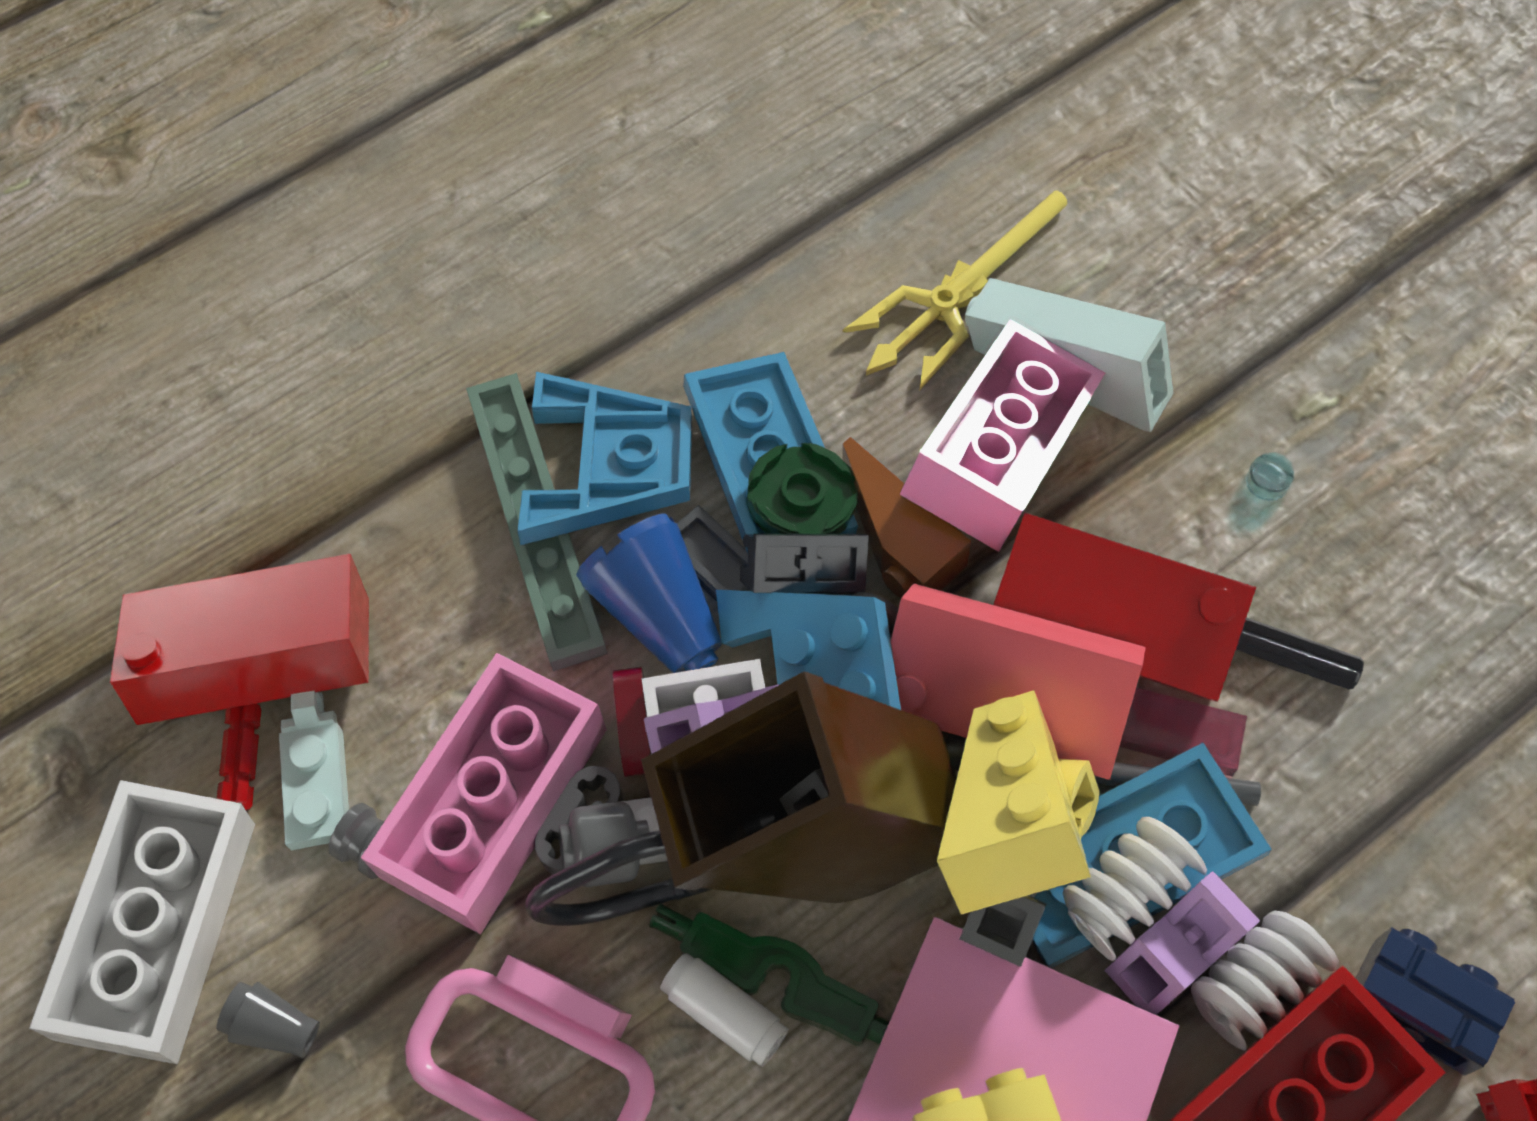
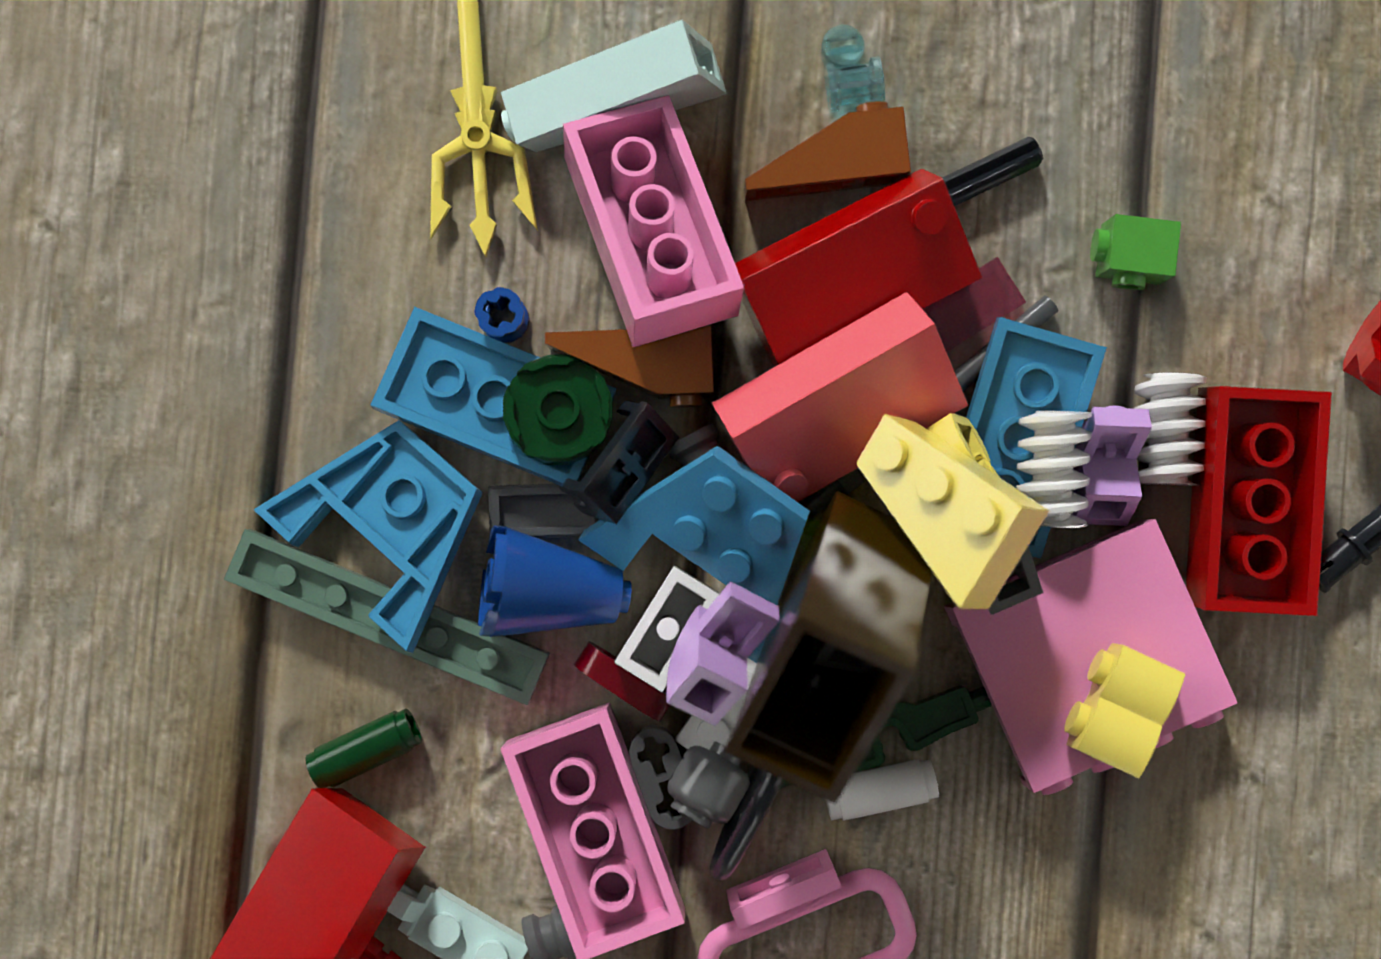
camera: 50 degrees left, 25 degrees up
dark blue brick [1355,927,1515,1076] -> none
none -> dark green piece [305,709,422,788]
none -> blue bush [474,287,529,343]
none -> dark orange slope [744,101,911,201]
none -> clear light blue bush [824,56,885,113]
none -> bright green brick [1090,214,1181,290]

